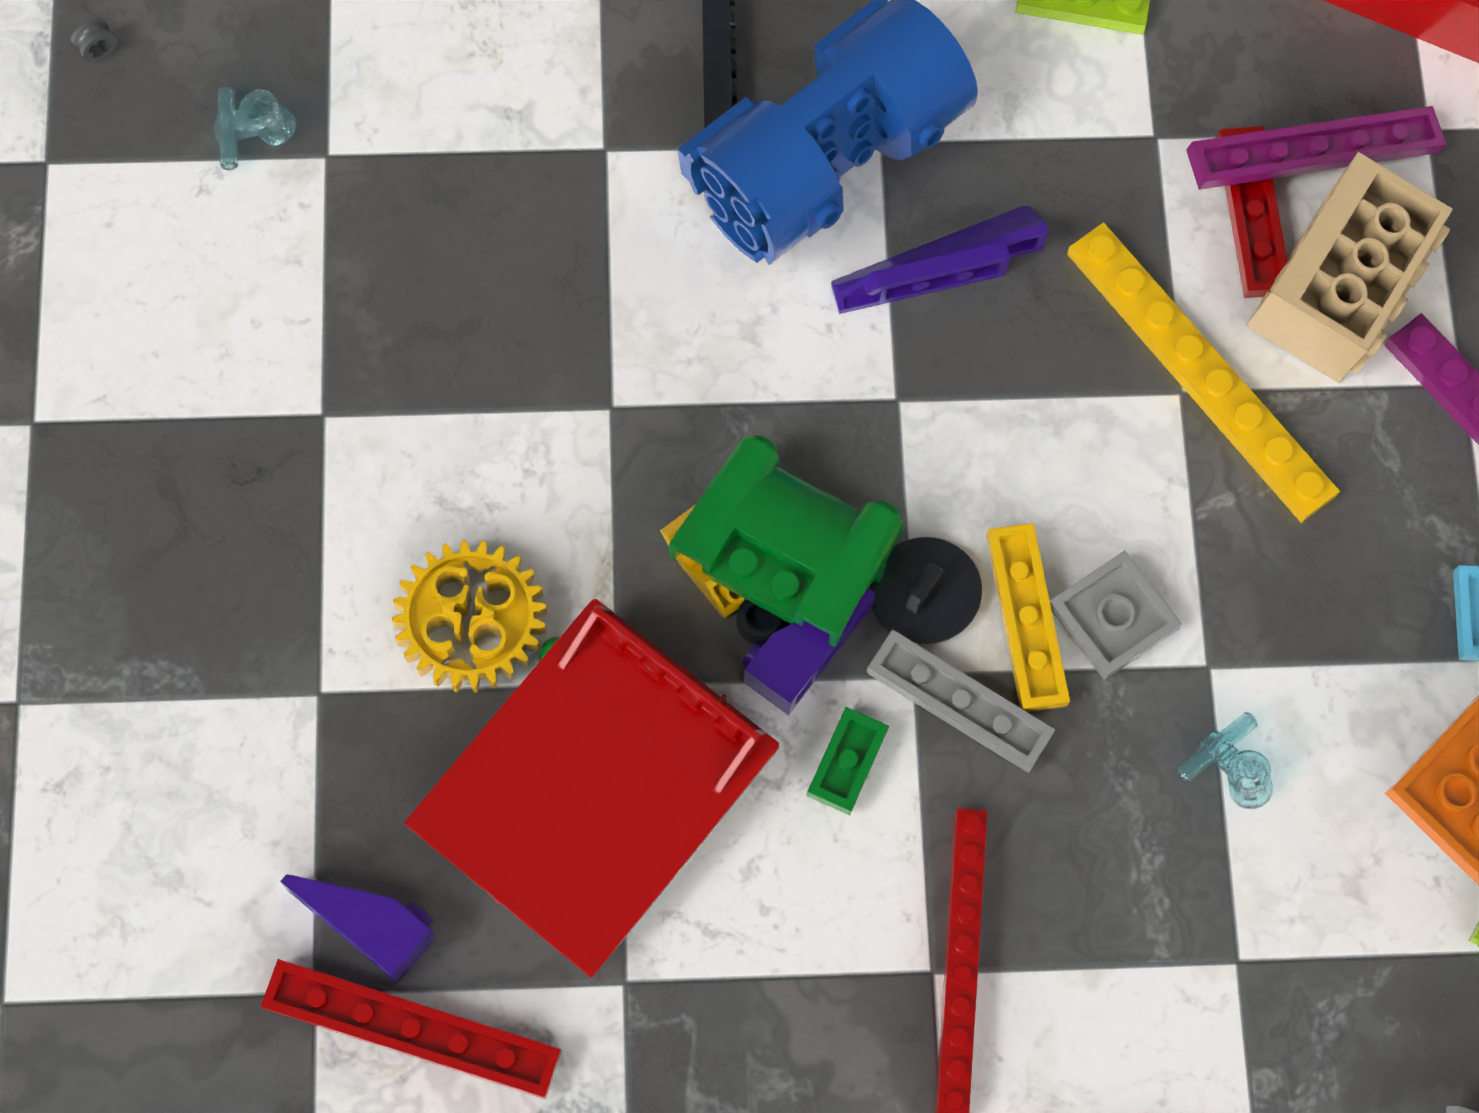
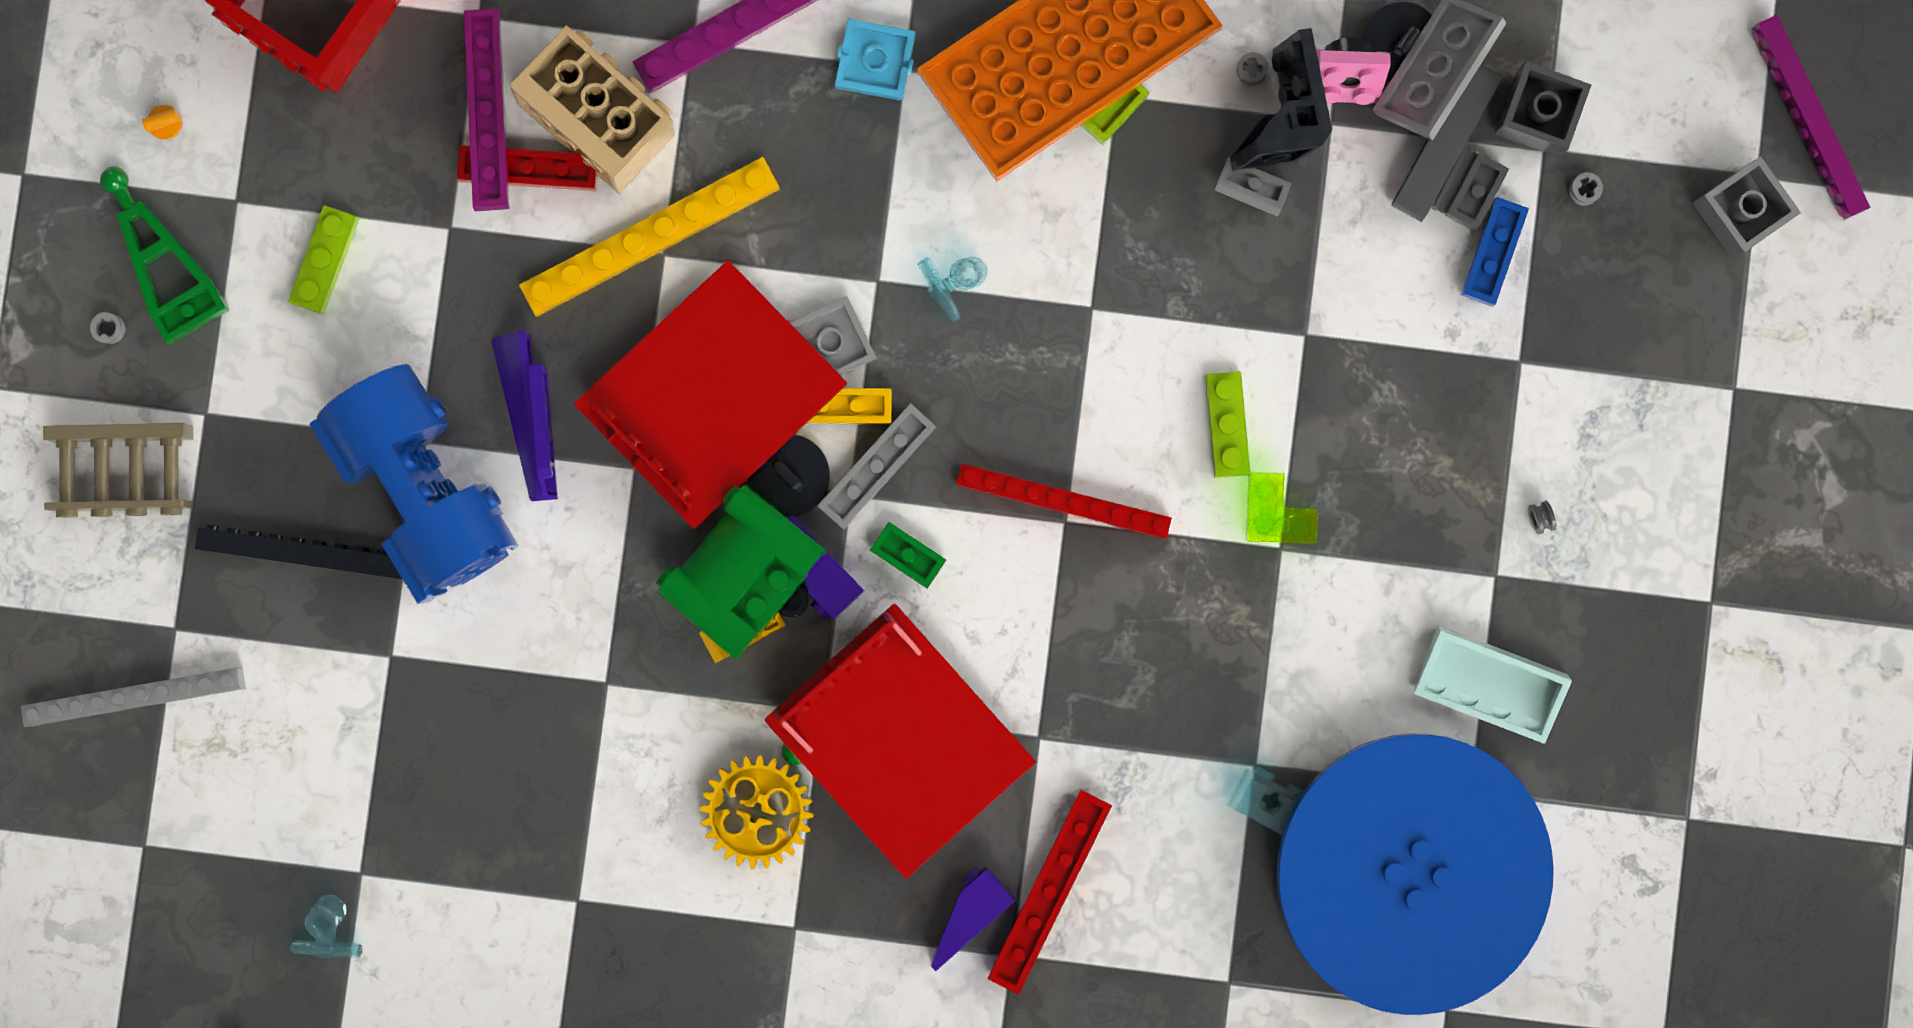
camera: 80 degrees left, 15 degrees up
none -> red door [574,260,847,529]

